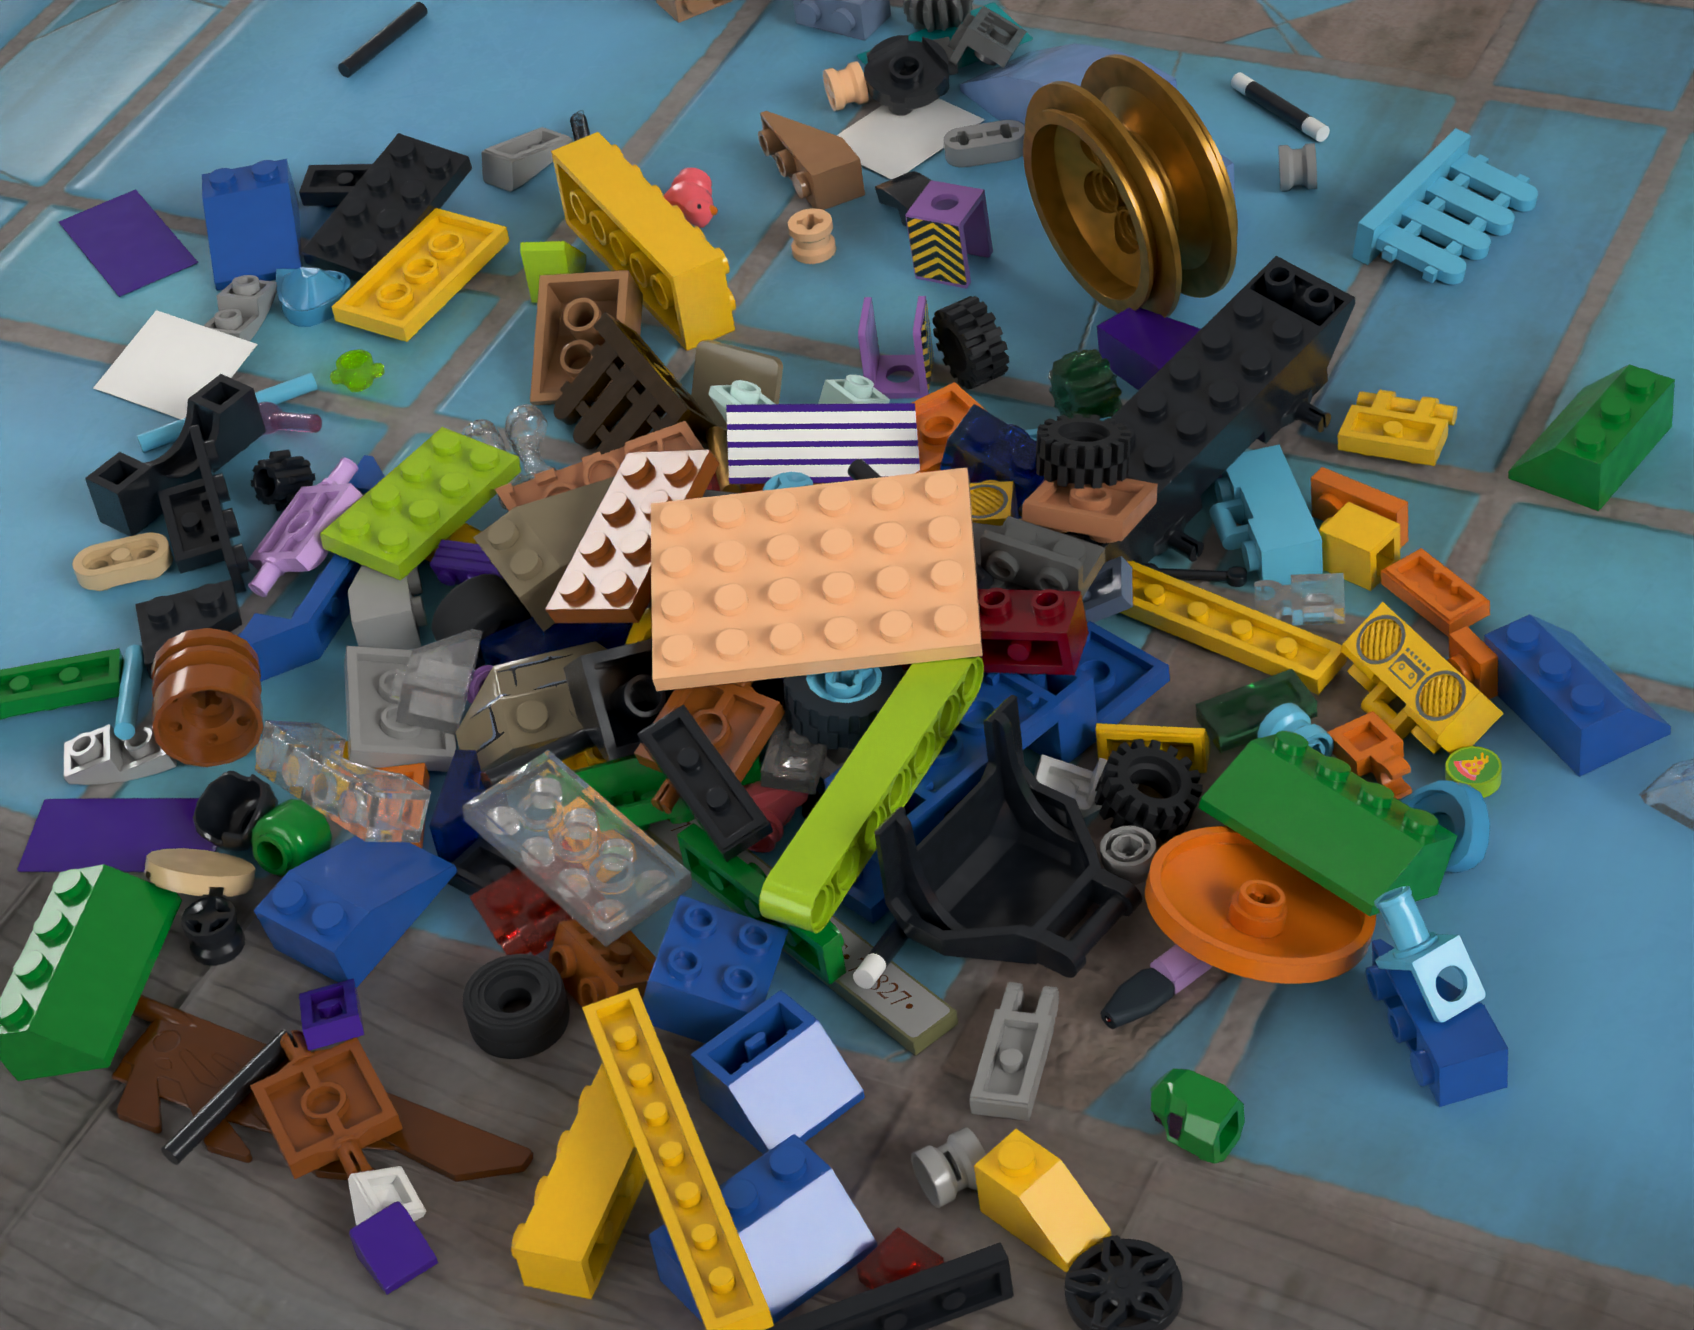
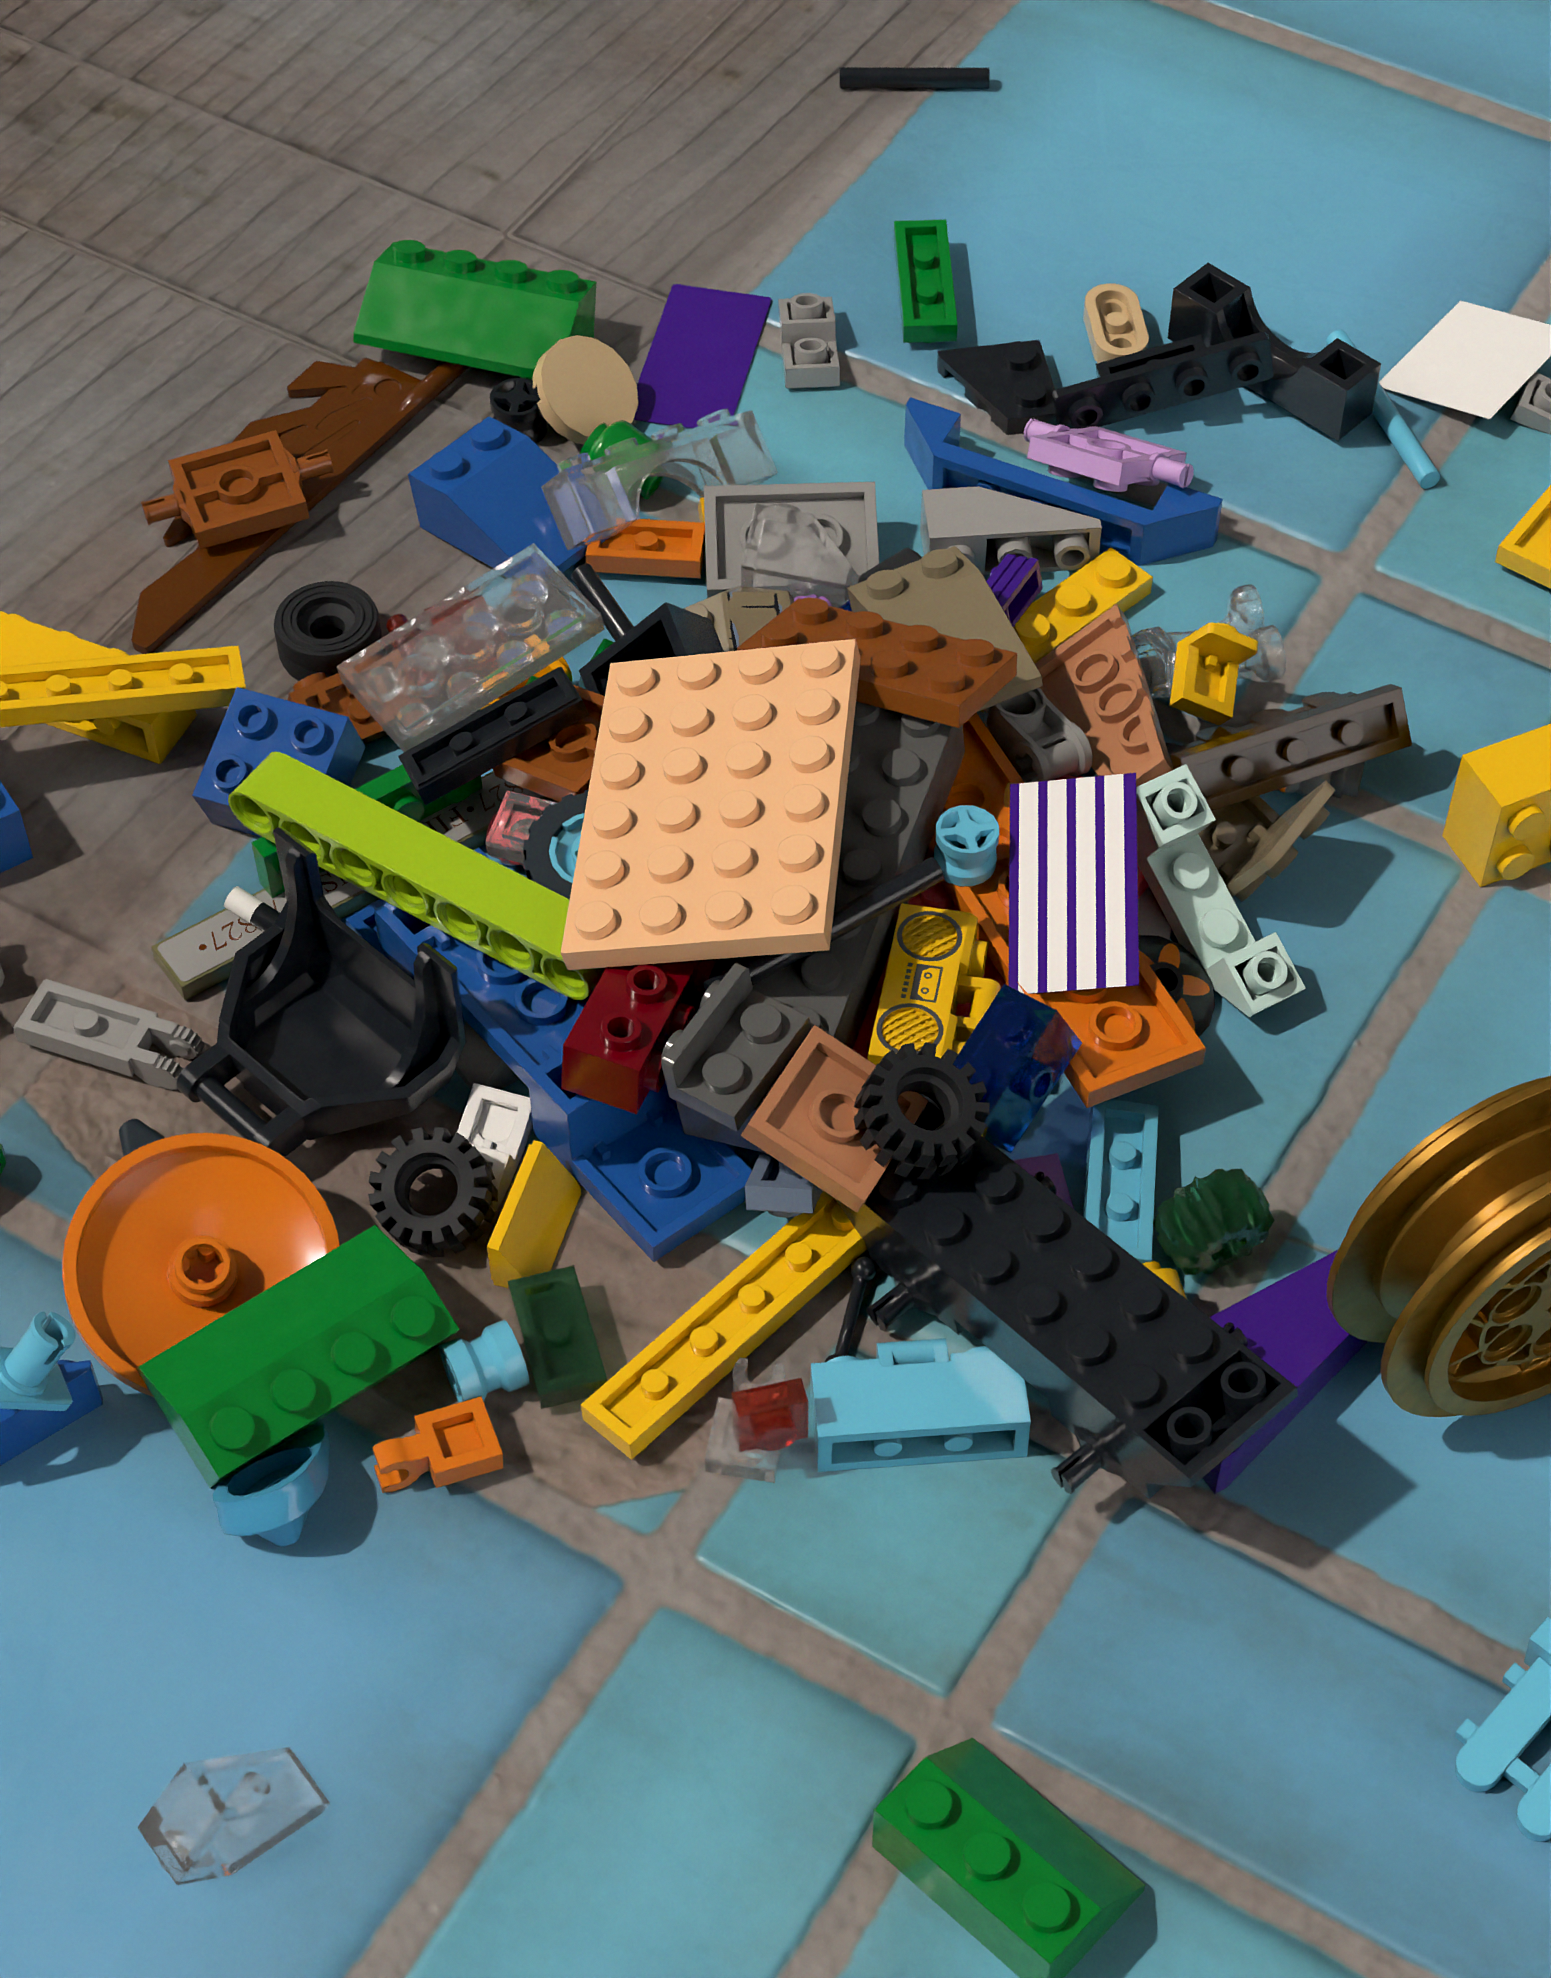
camera: 90 degrees right, 10 degrees up
medium azure bar [114,645,144,740] -> none
dark orange wheel [151,628,264,767] -> none
black bar [161,1030,297,1165] -> none
black hair [193,771,278,852] -> none
black gear [250,449,316,511] -> none
bar [258,401,322,435] -> none
dark purple plate [299,978,365,1051] -> none
lime plate [320,427,521,581] -> none
clear neon green plate [330,349,385,392] -> none
white slope [348,1166,426,1225] -> none
dark purple slope [349,1201,438,1295] -> none
clear blue slope [429,750,513,863] -> none
medium nougat slope [530,270,643,405] -> none
slope [690,990,865,1155] -> none
medium lavender piece [858,296,934,399] -> none
black tyre [932,296,1009,390] -> none
light grey wheel [1100,826,1157,903] -> none
orange plate [1311,467,1408,549] -> none
yellow brick [1318,502,1400,591] -> none
yellow plate [1337,389,1458,466] -> none
yellow piece [1340,602,1504,754] -> none
orange plate [1381,548,1490,637] -> none
tile [1445,746,1502,798] -> none
orange plate [1447,626,1498,699] -> none
blue slope [1484,614,1671,777] -> none
none -> clear red plate [732,1378,808,1453]
none -> yellow bracket [1169,622,1258,725]

